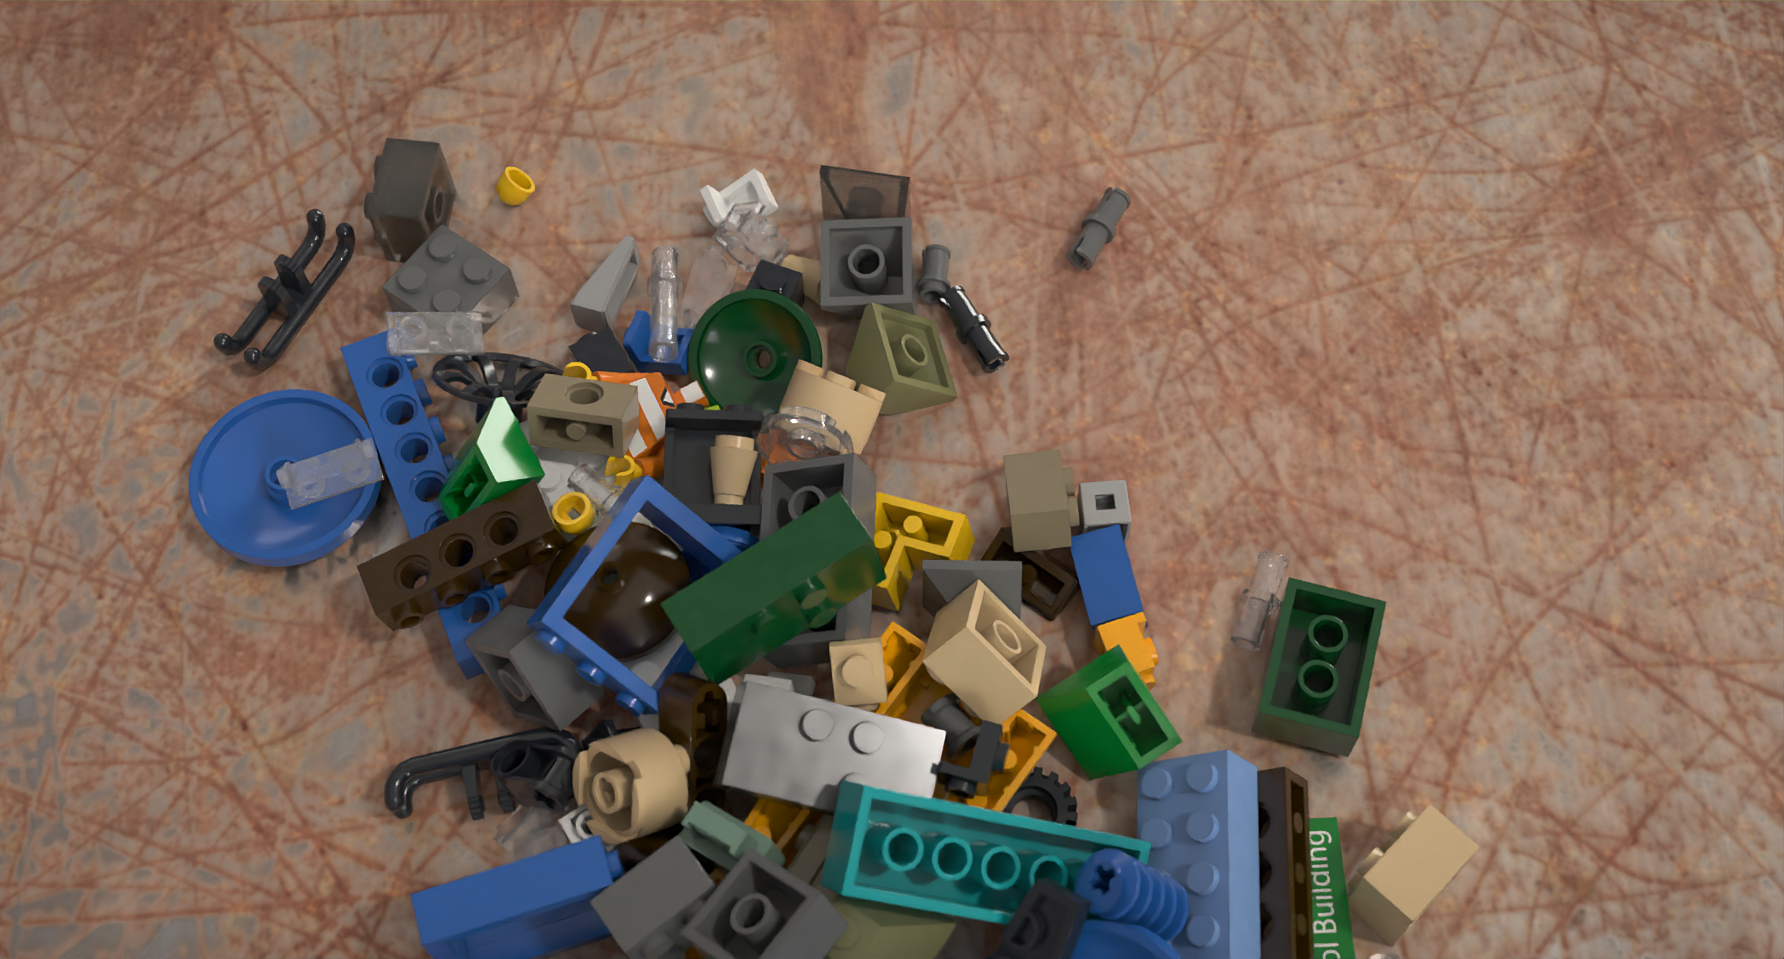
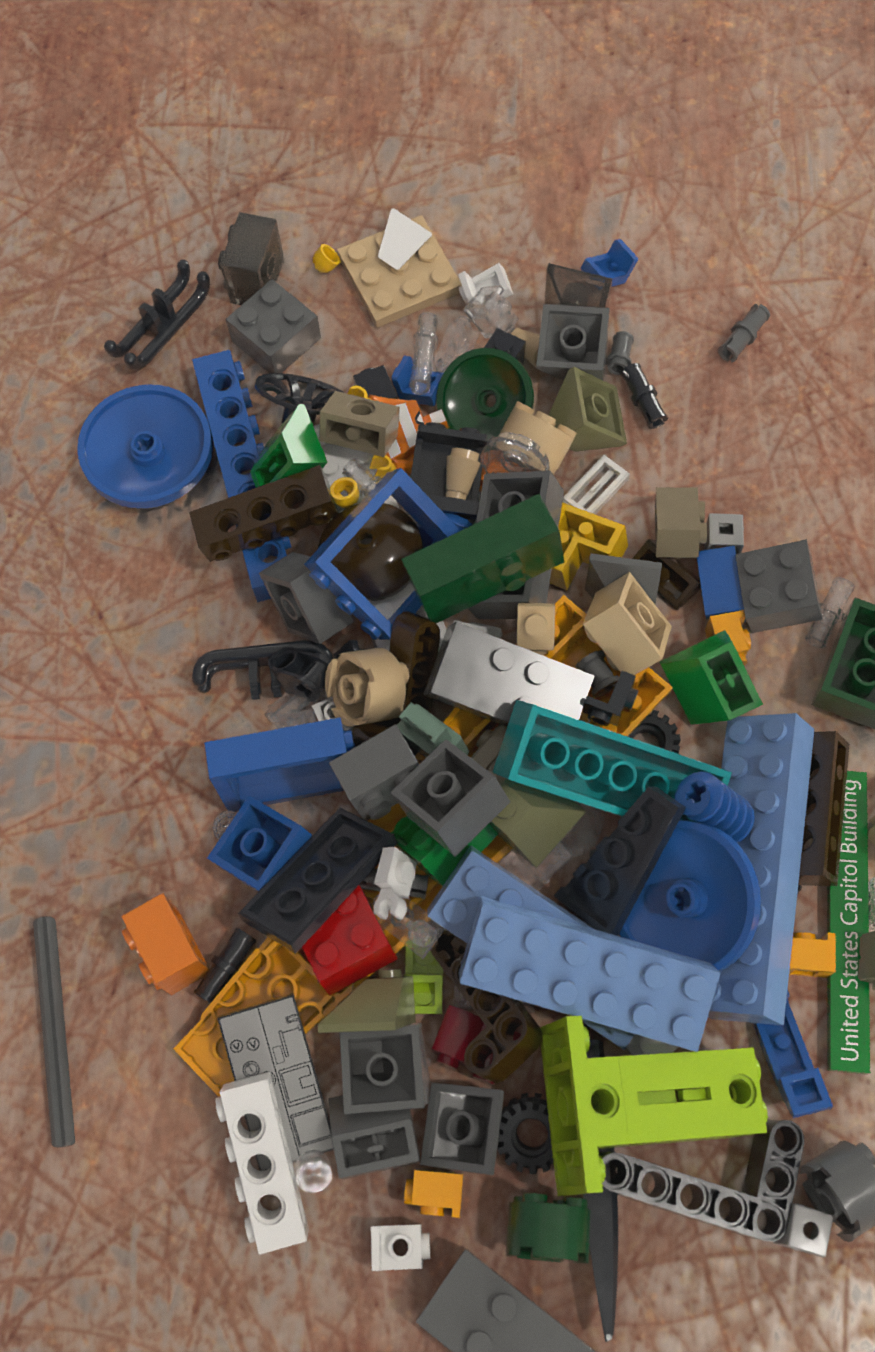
camera: 10 degrees right, 5 degrees up
clear hinge [276,438,384,510] -> none
clear hinge [386,312,485,357] -> none
light grey slope [570,236,641,332] -> none
none -> tan plate [337,215,462,328]
none -> white sticker [378,208,432,270]
none -> white tile [562,455,630,515]
none -> blue bracket [580,239,638,290]
none -> dark grey brick [735,539,823,633]

